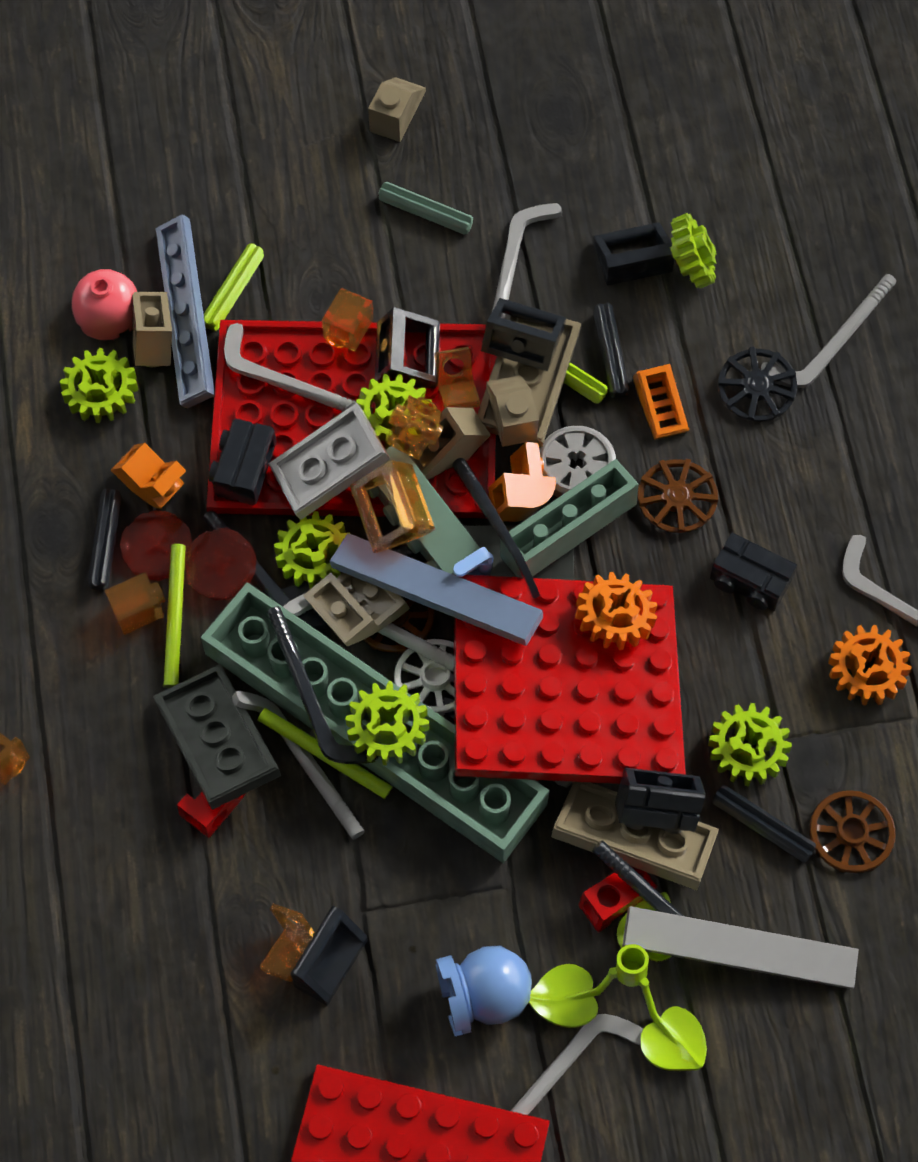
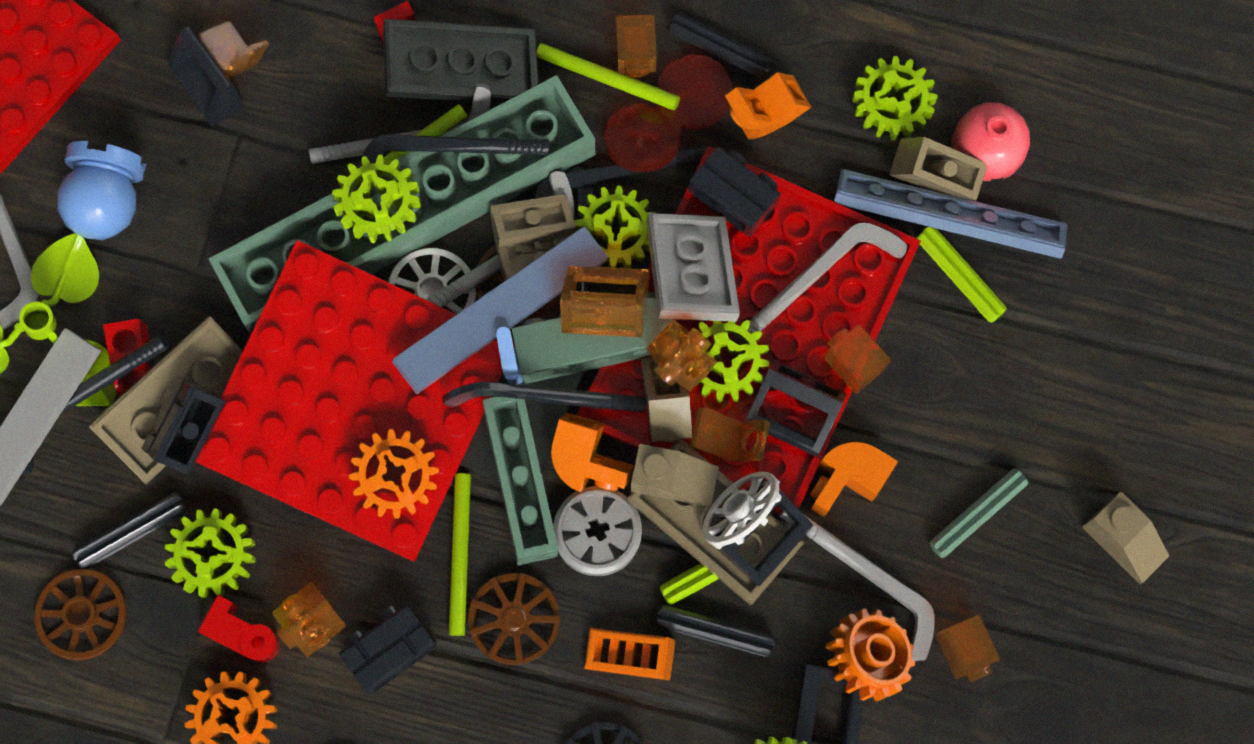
camera: 110 degrees right, 10 degrees up
none -> red leg [198,595,280,663]
none -> clear orange brick [272,581,346,657]
none -> lime bar [449,473,471,636]
none -> white wheel [703,471,782,549]
none -> orange brick [810,442,898,518]
none -> orange gear [826,609,915,701]
none -> clear orange brick [936,615,1000,683]

